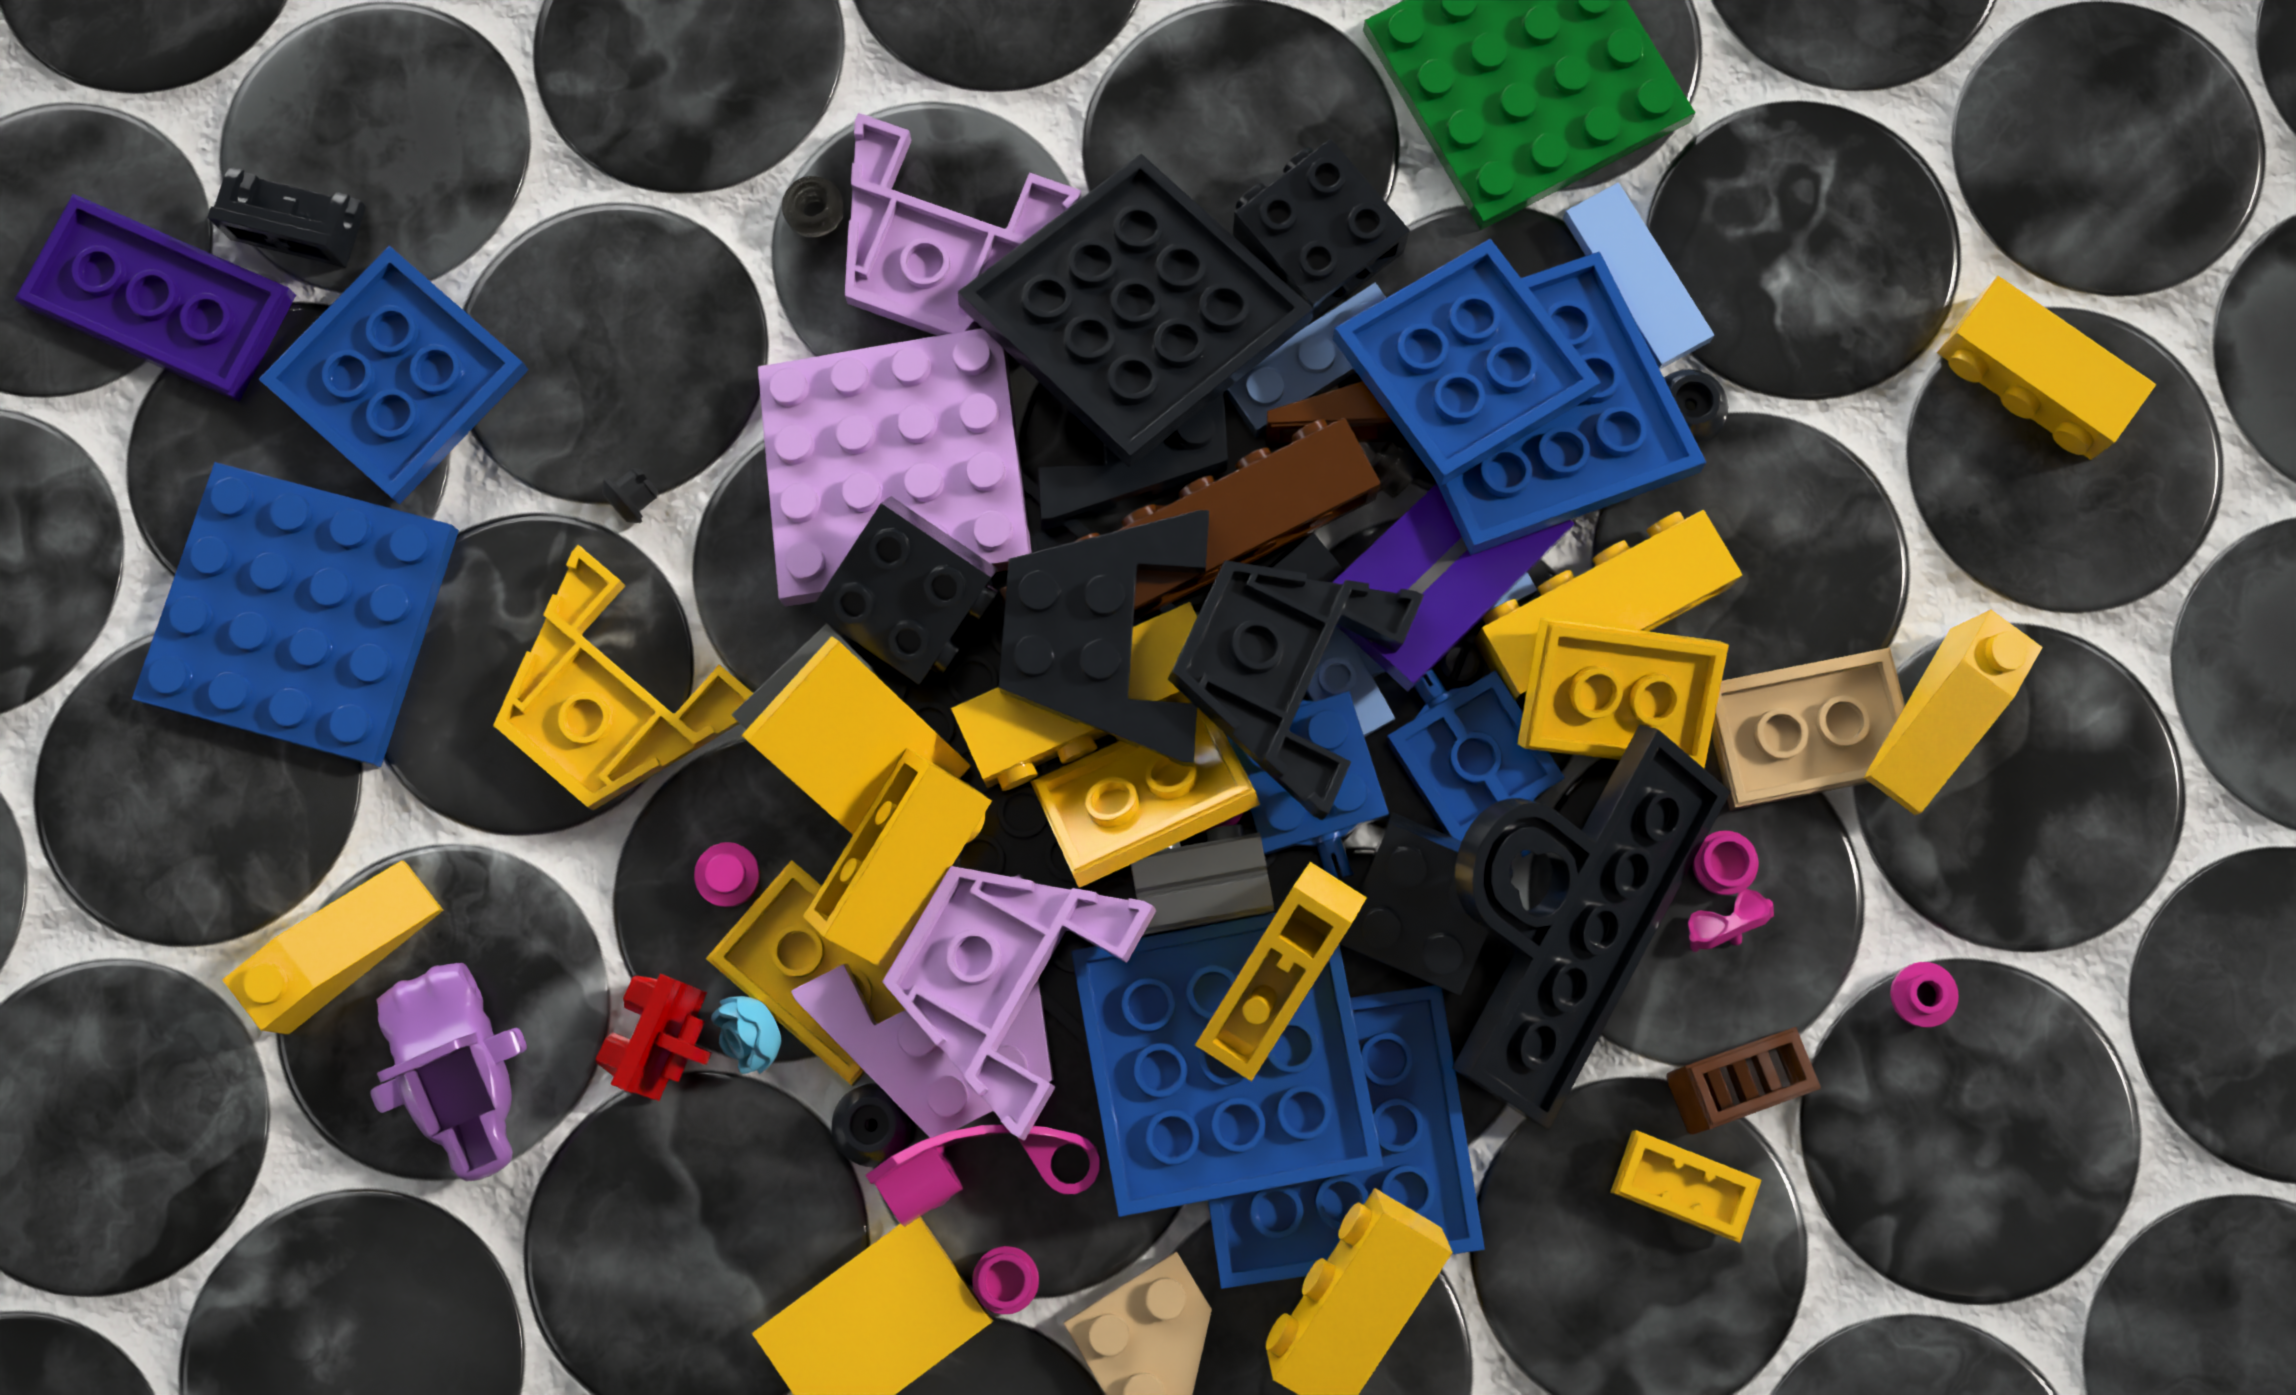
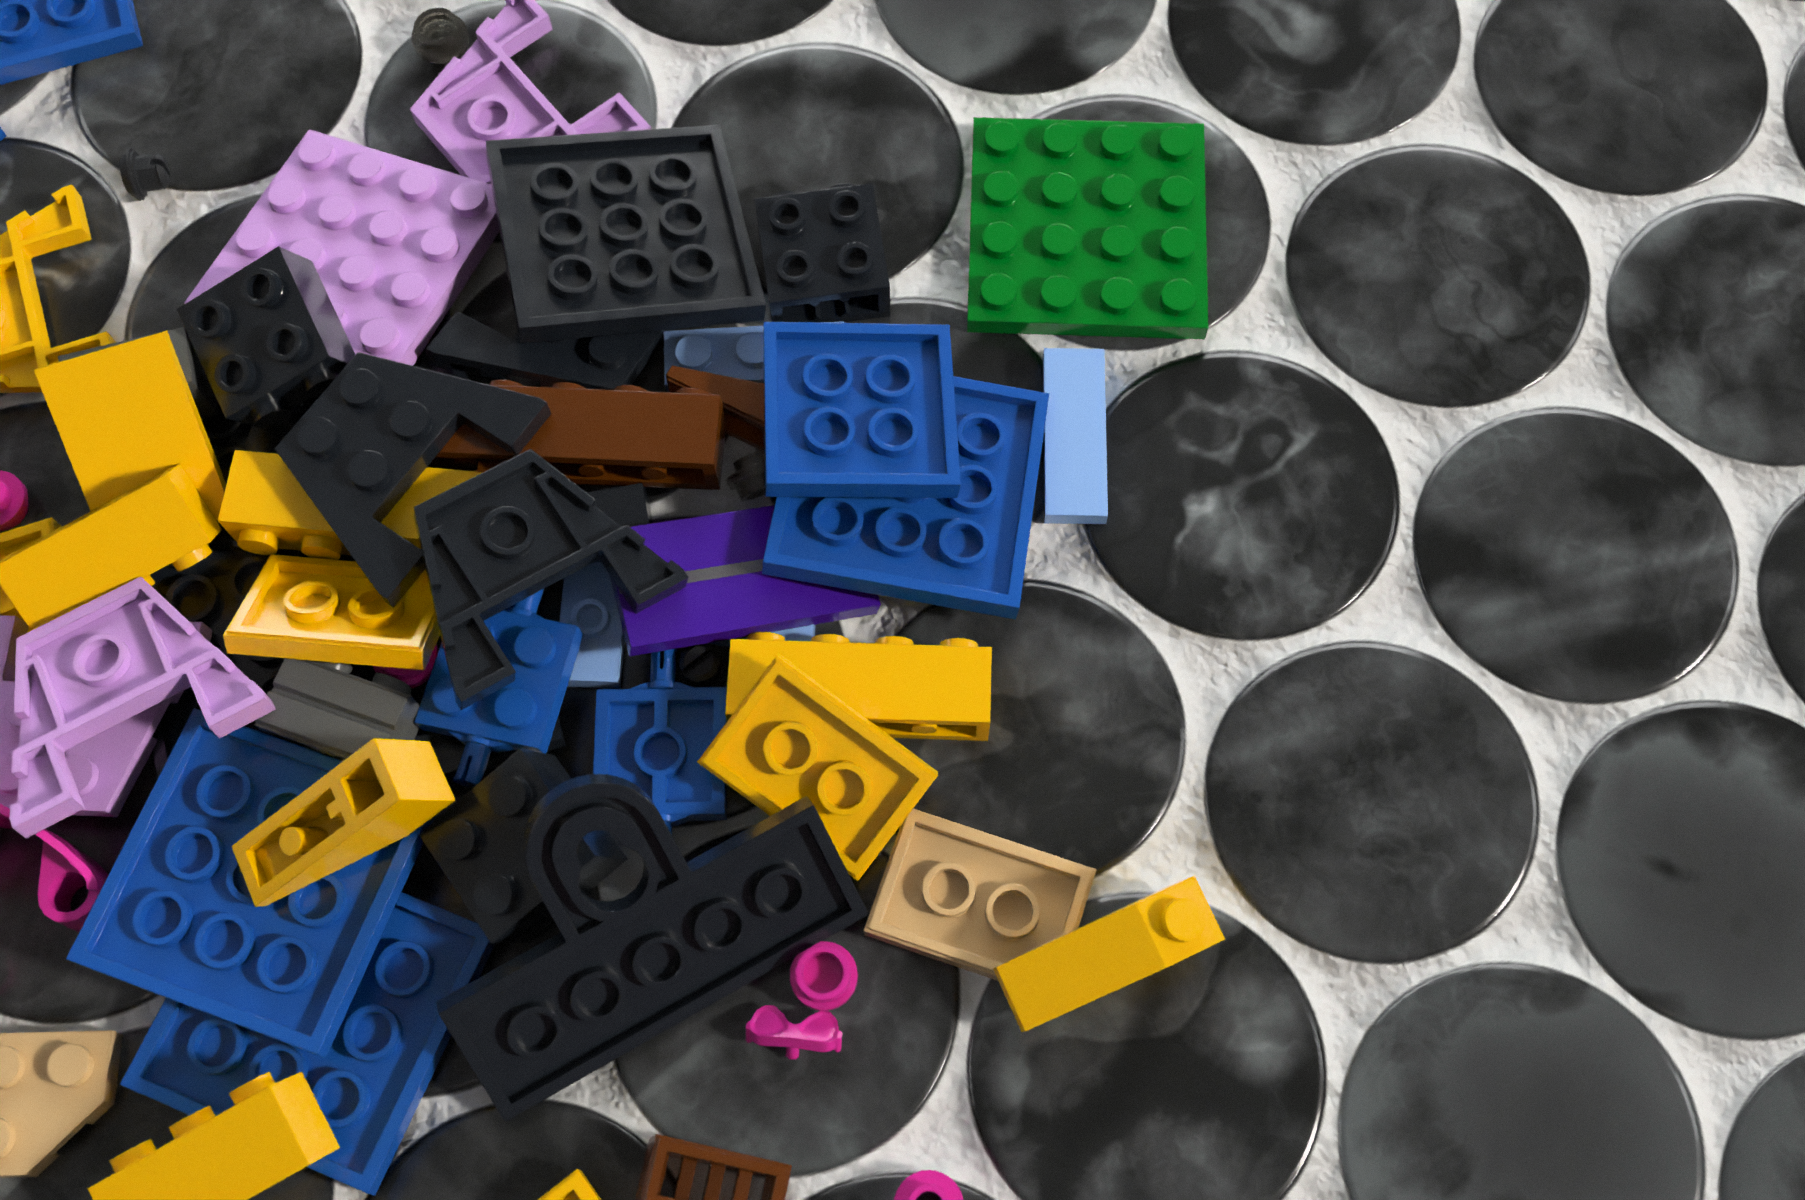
camera: 30 degrees right, 10 degrees down
black plate [1664,369,1729,443] -> none
yellow brick [1937,275,2156,460] -> none

